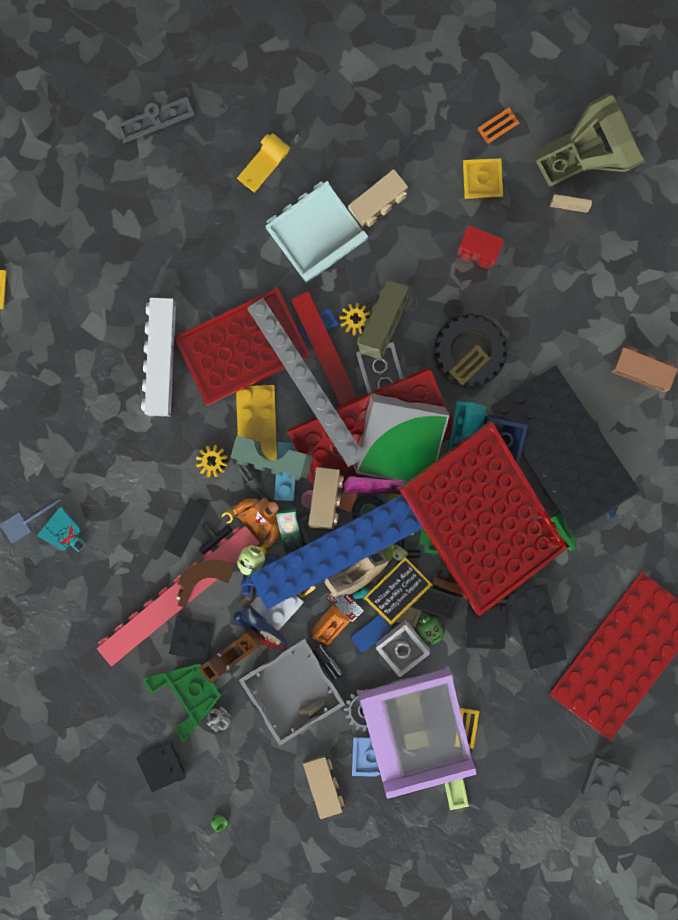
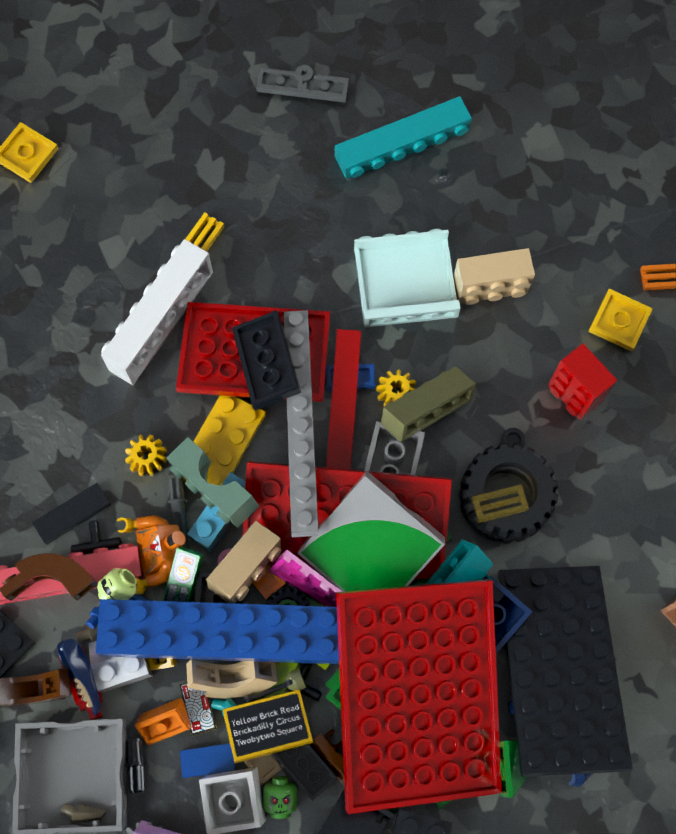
camera: 25 degrees right, 15 degrees down
yellow door [237,133,291,193] -> none
none -> yellow tile [185,212,225,252]
none -> black tile [232,310,302,410]
none -> teal brick [335,96,472,179]

